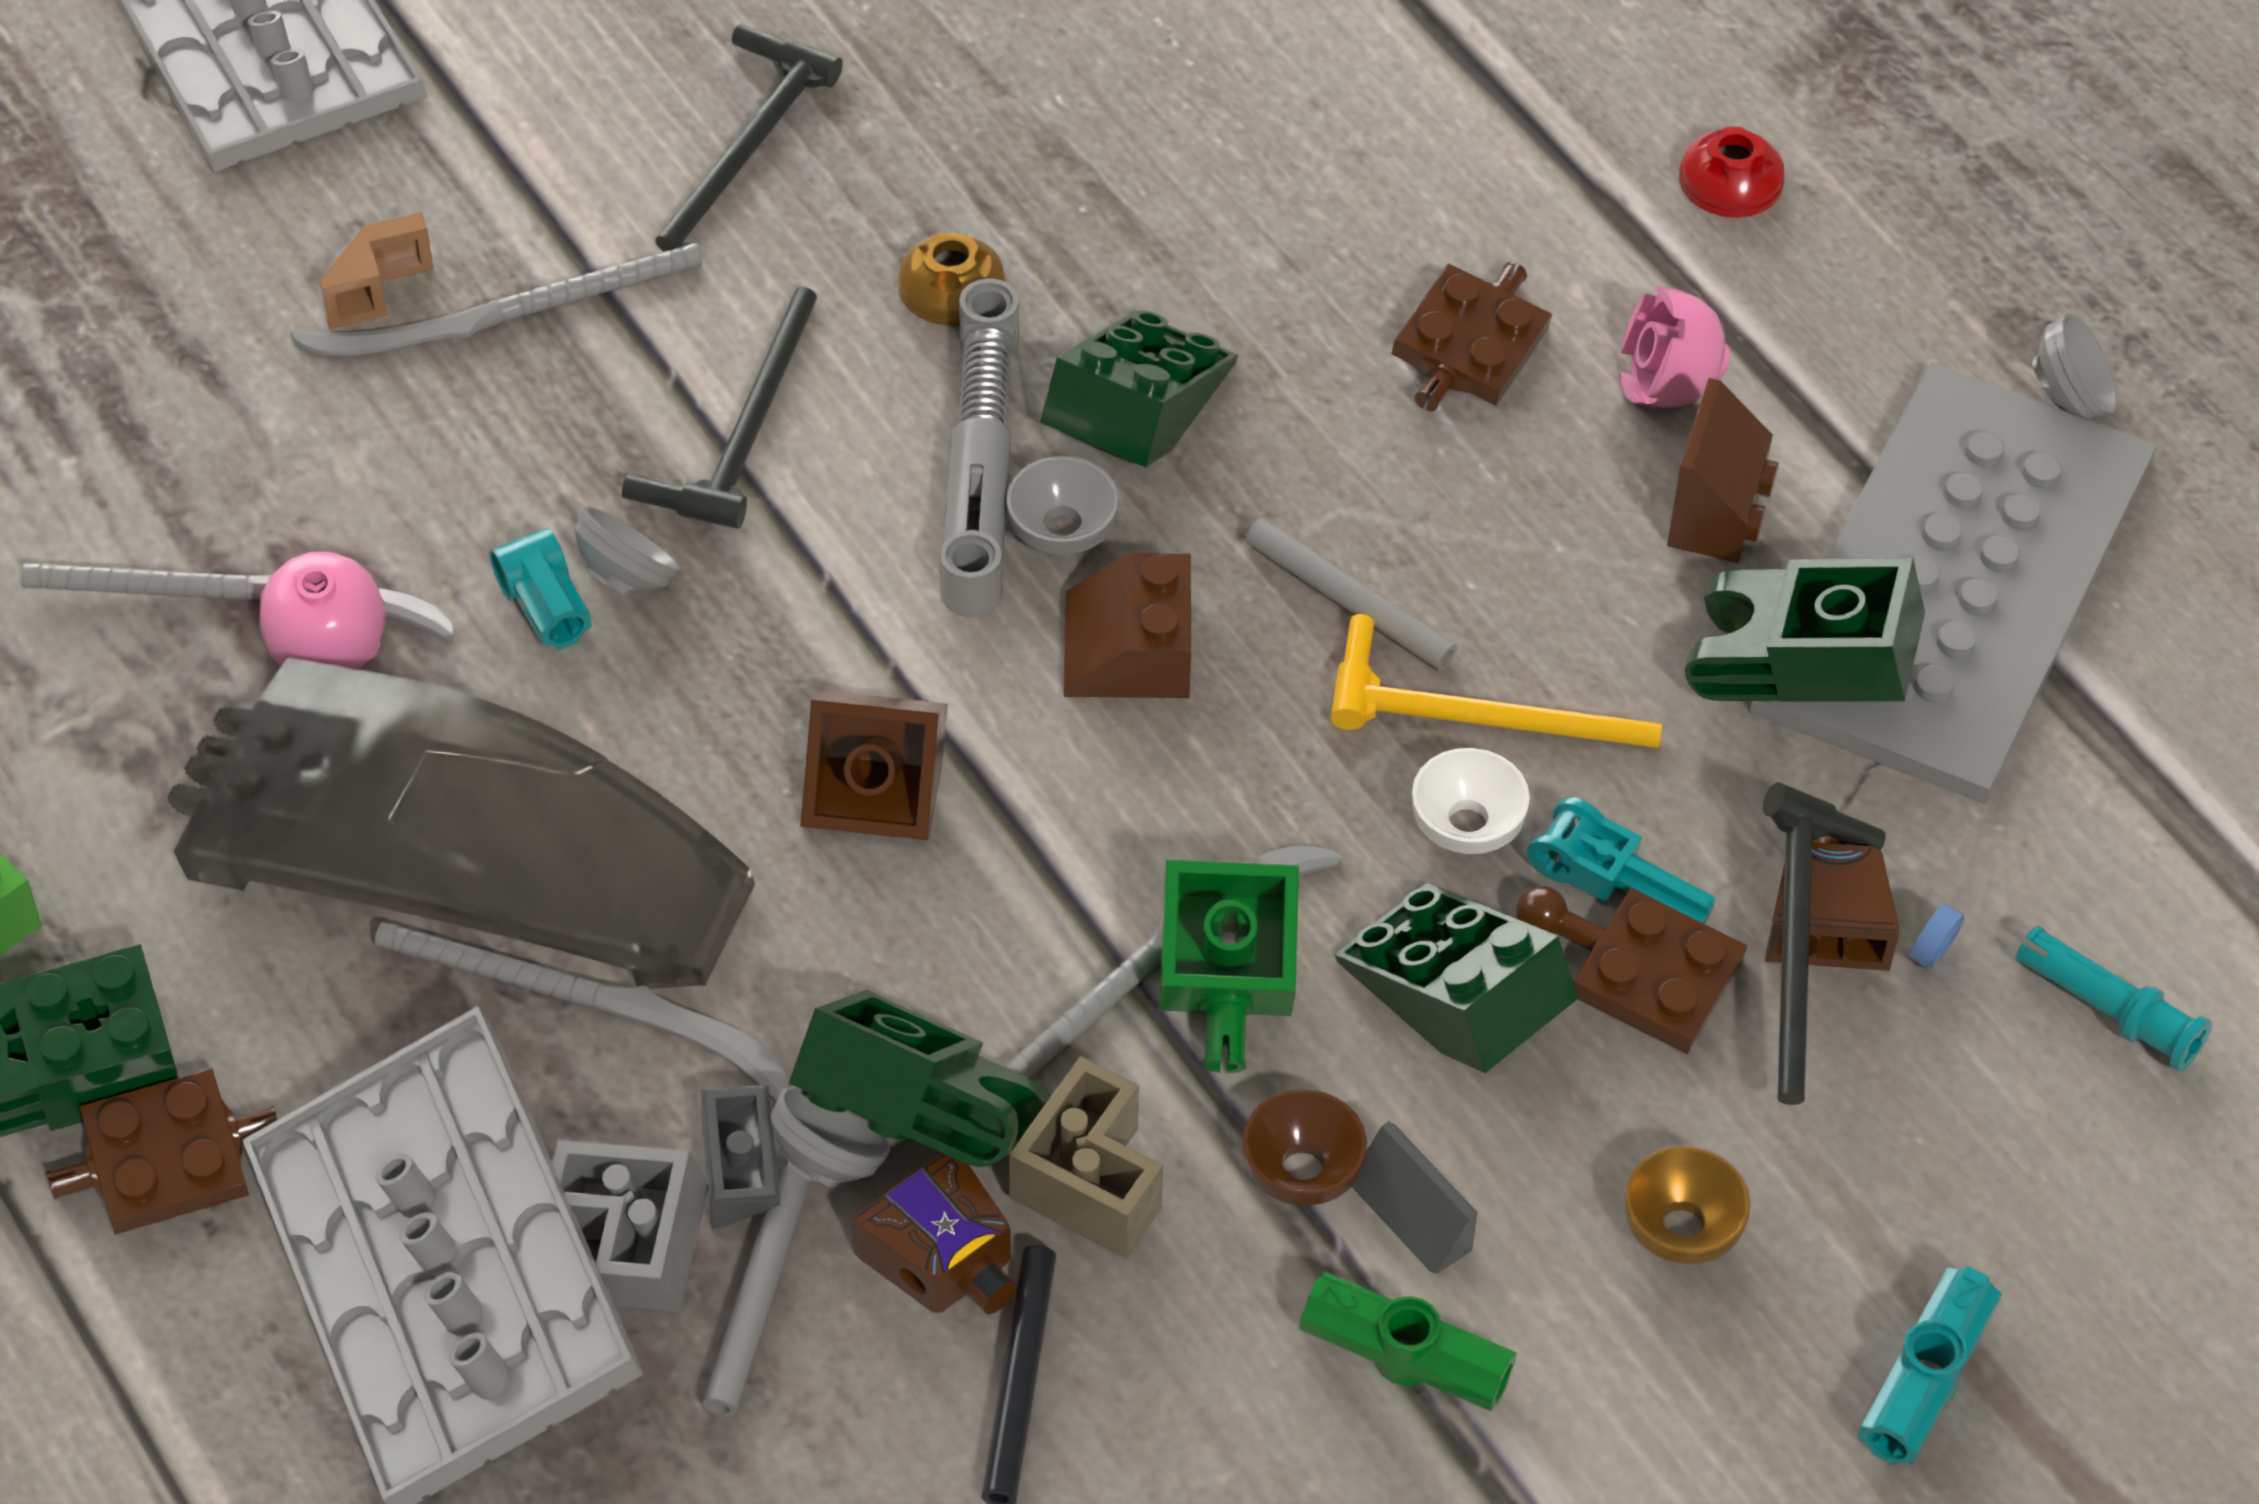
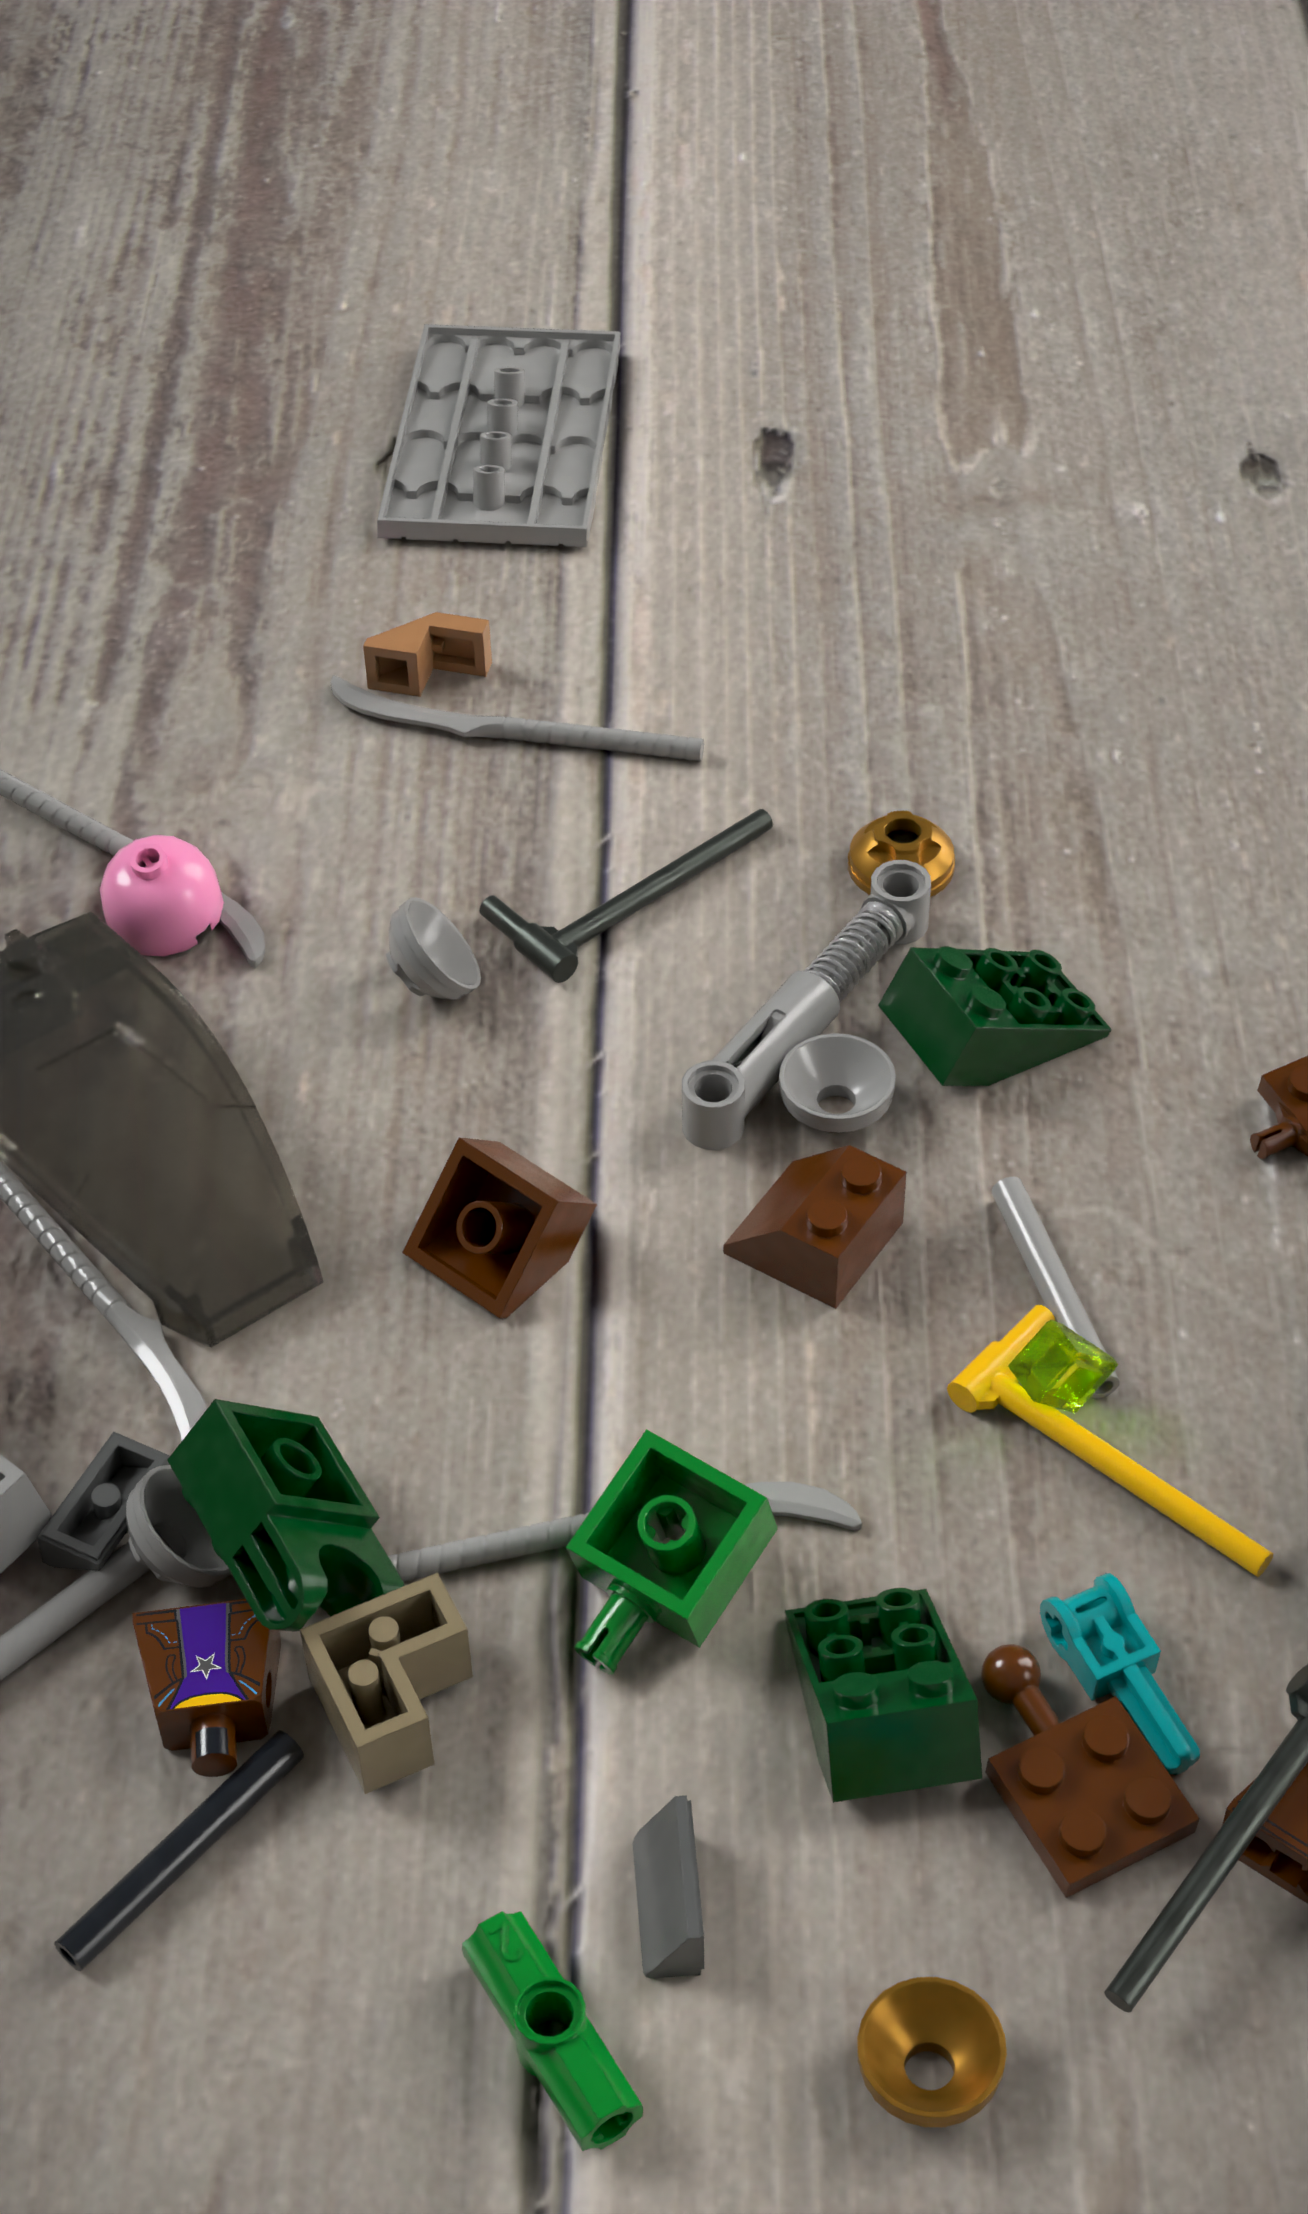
camera: 35 degrees right, 5 degrees down
teal piece [489,528,592,650] -> none
pearl dark grey bar [655,23,843,252] -> none
reddish brown piece [1242,1089,1367,1206] -> none
white piece [1411,748,1530,854] -> none
none -> clear neon green slope [1008,1320,1118,1413]

